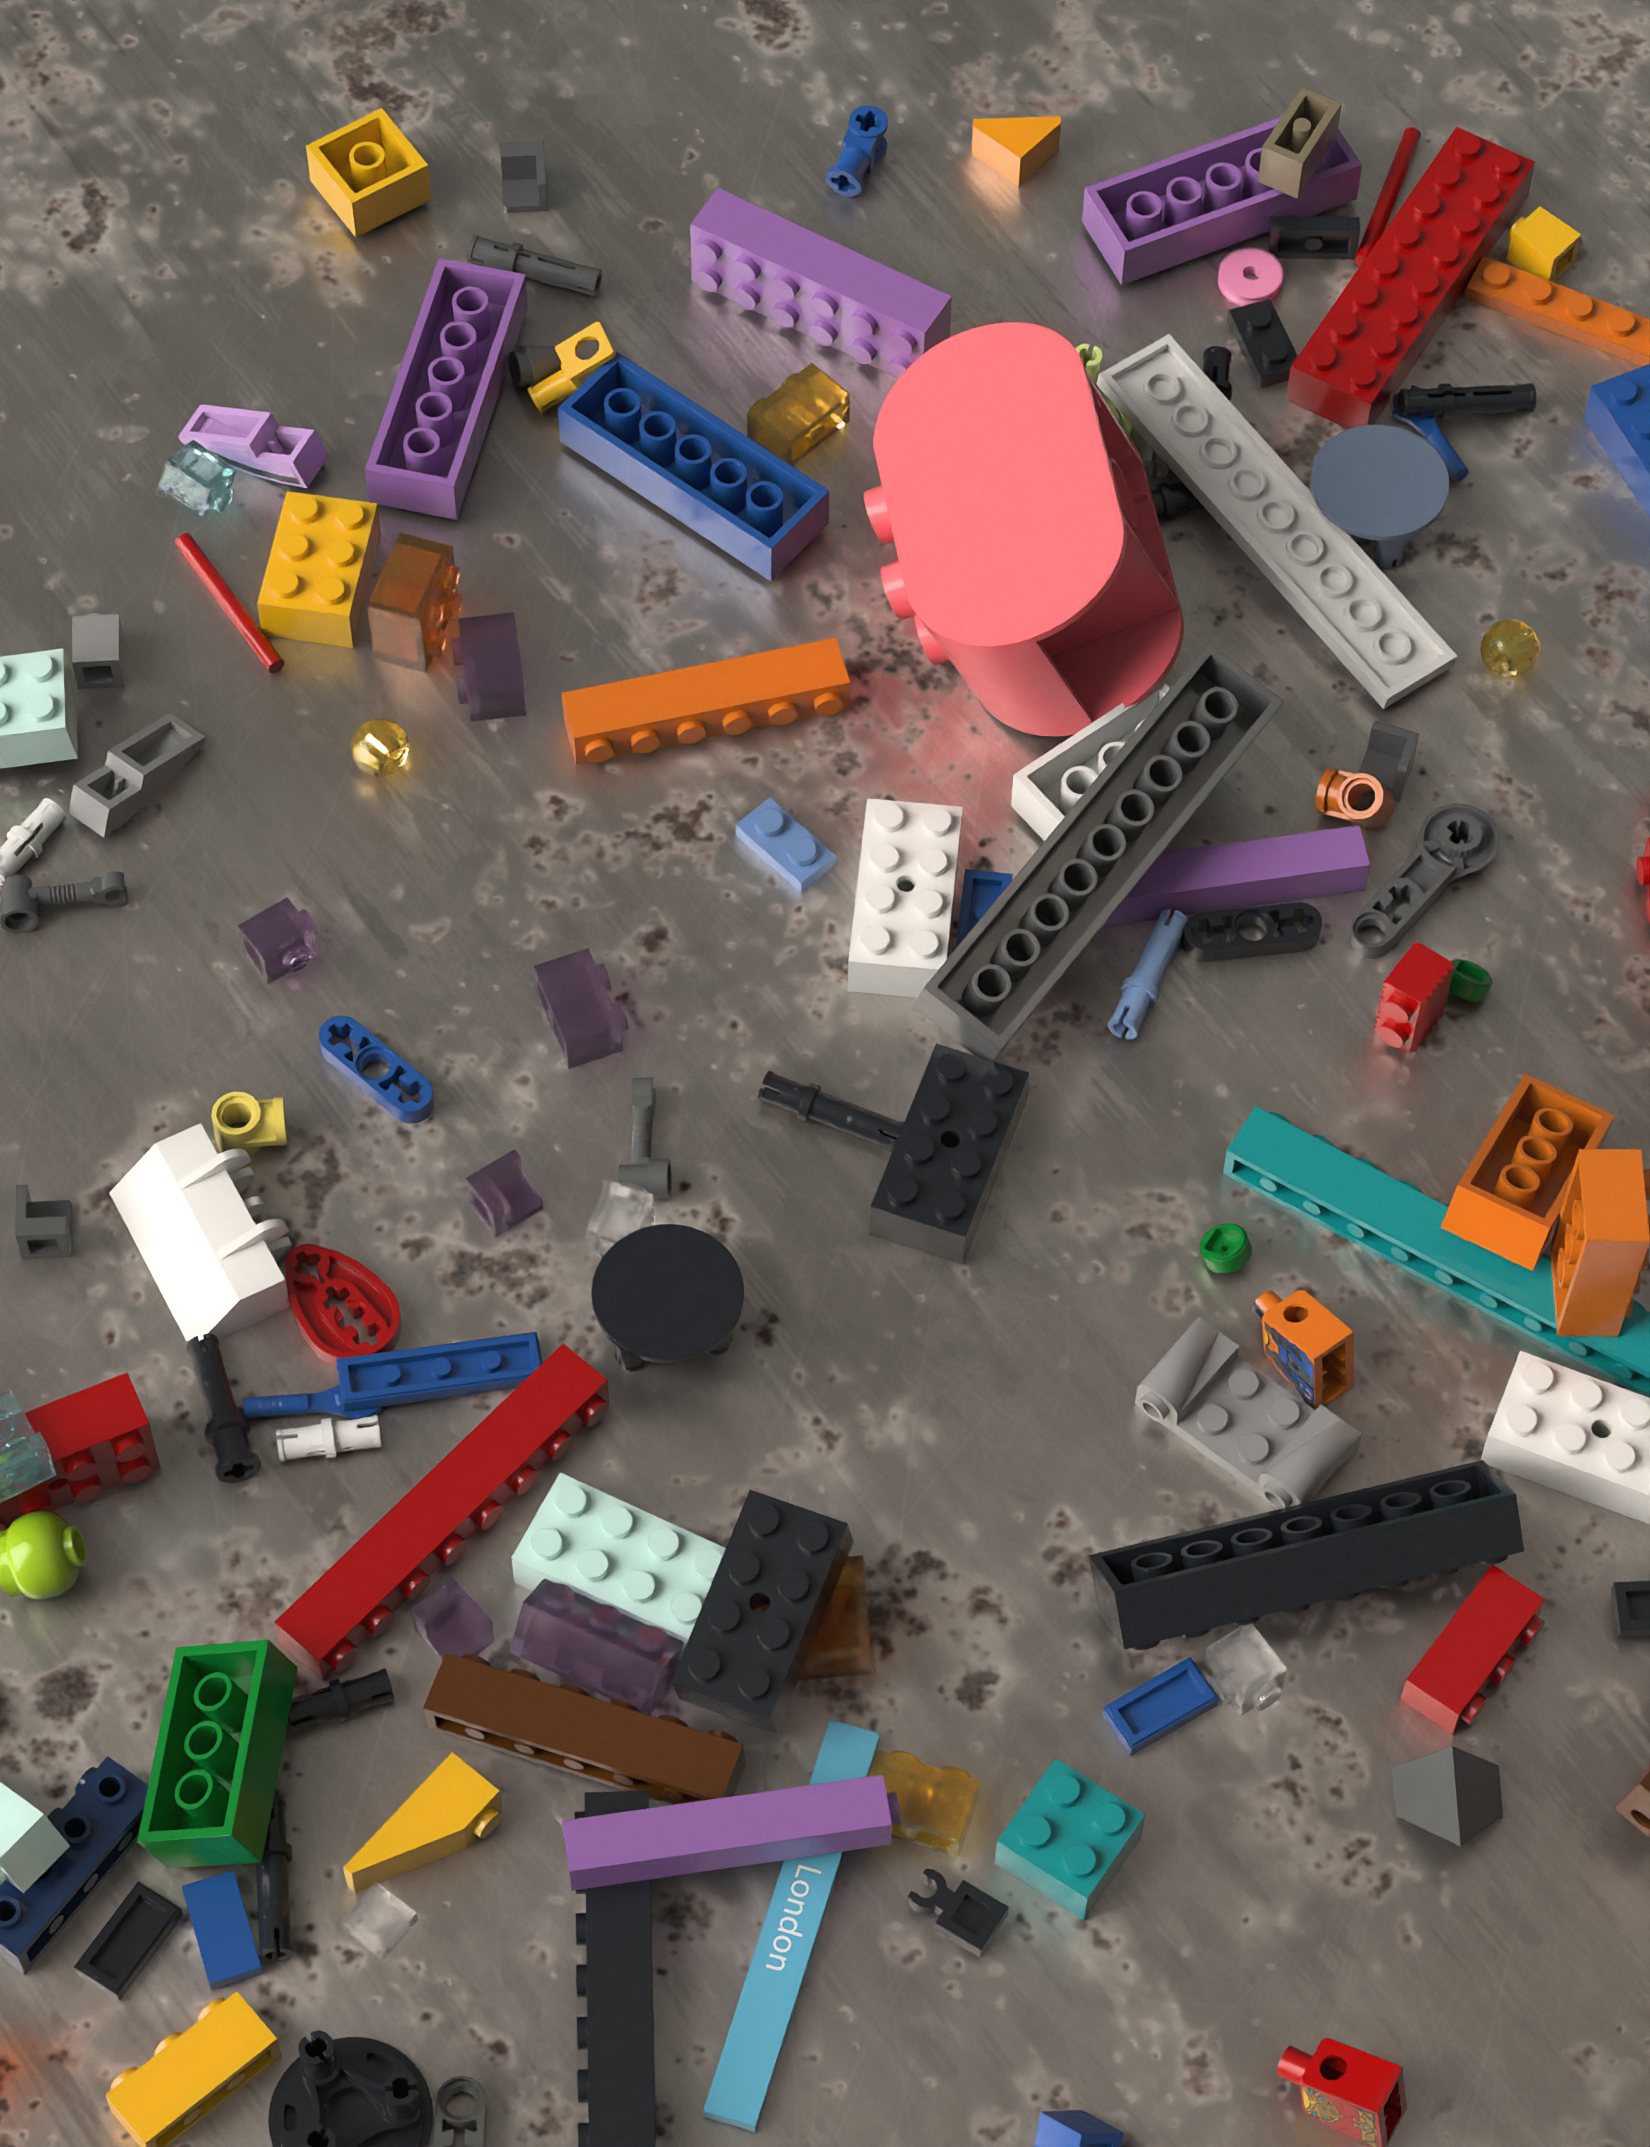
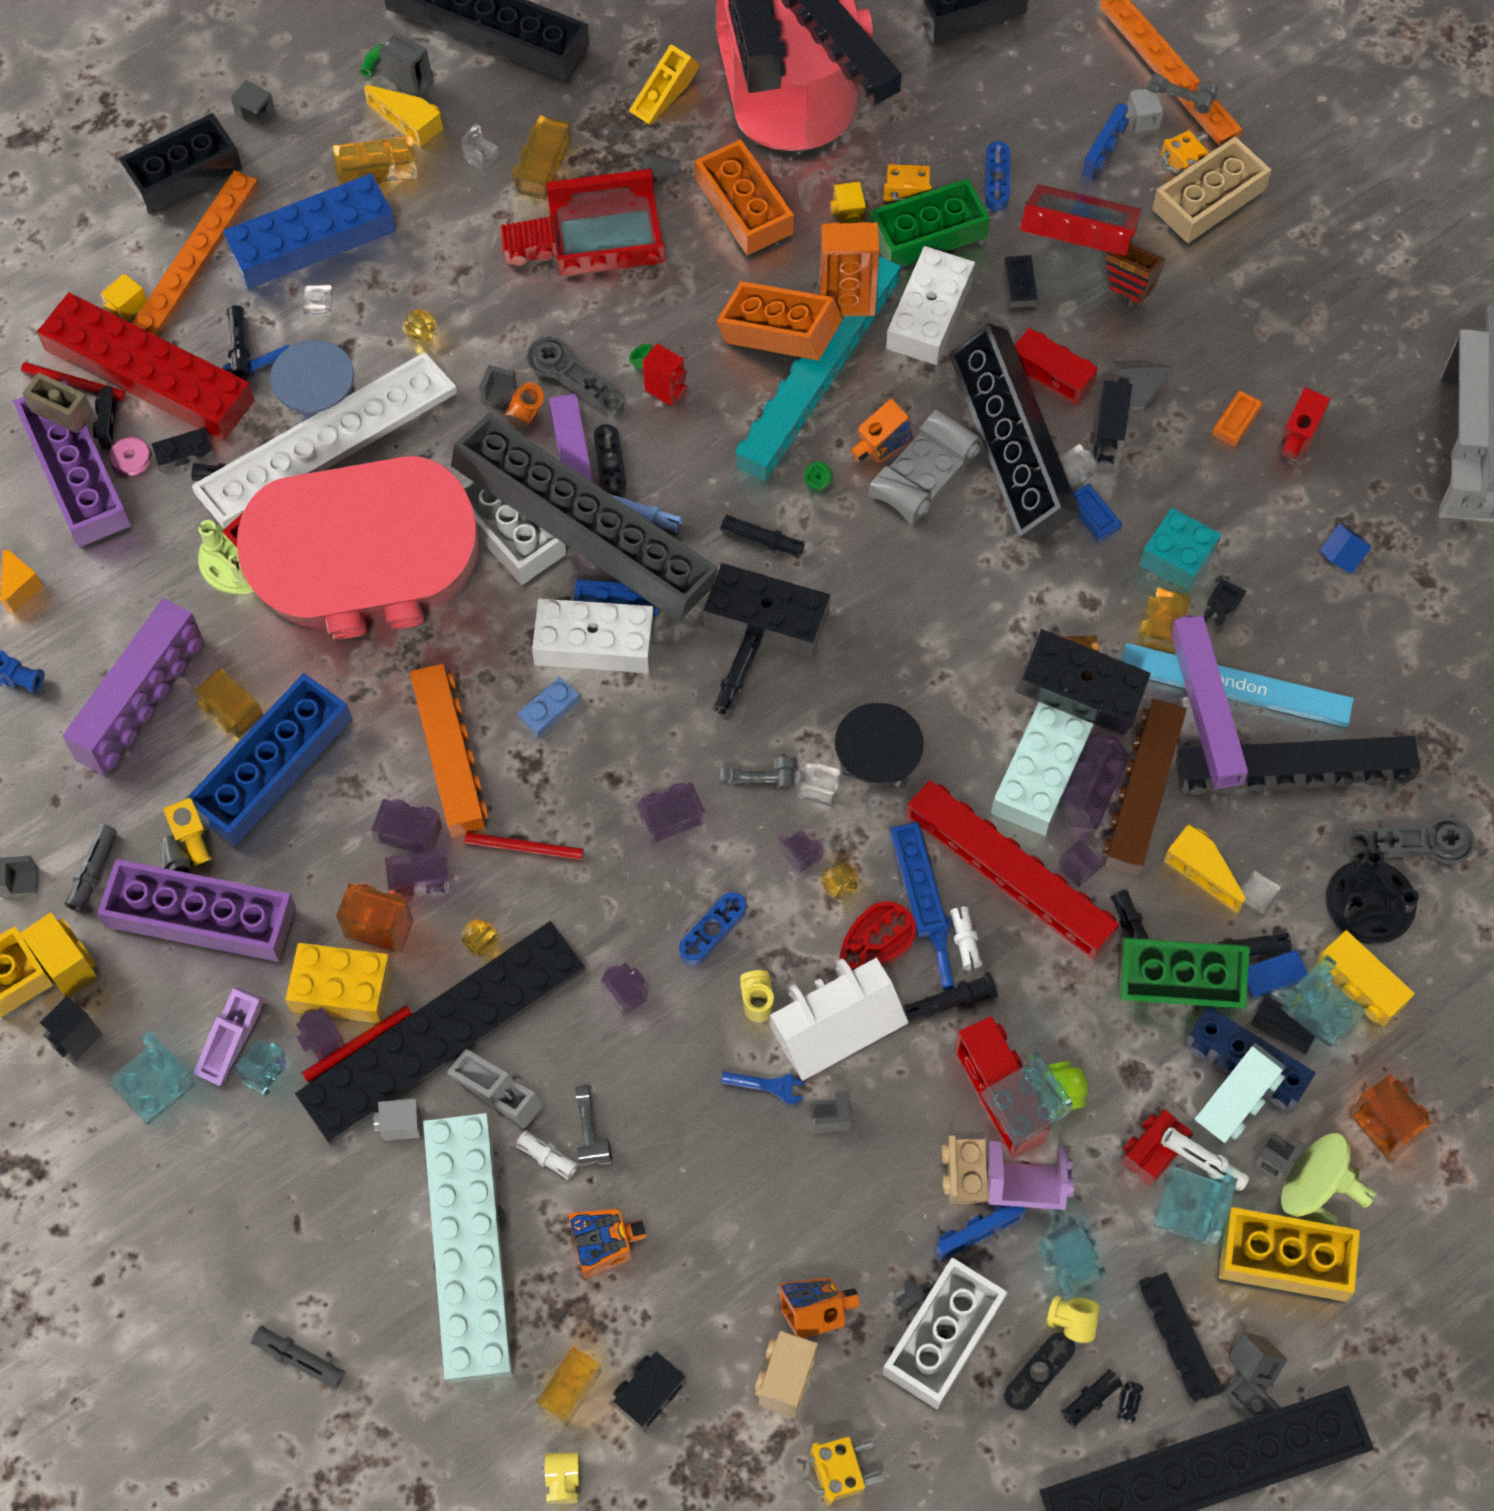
camera: 90 degrees left, 5 degrees up
none -> yellow brick [20,912,98,998]
none -> black brick [39,996,102,1061]
none -> clear light blue bracket [109,1030,196,1124]
none -> black plate [295,921,586,1145]
none -> clear purple brick [296,1007,345,1061]
none -> clear plate [303,286,333,315]
none -> clear purple brick [371,799,443,857]
none -> red bar [465,832,584,860]
none -> black pin [720,514,805,559]
none -> blue piece [721,1071,804,1105]
none -> clear yellow piece [821,862,859,900]
none -> black brick [1090,380,1133,470]
none -> orange tile [1211,390,1263,447]
none -> clear light blue bracket [1281,955,1365,1047]

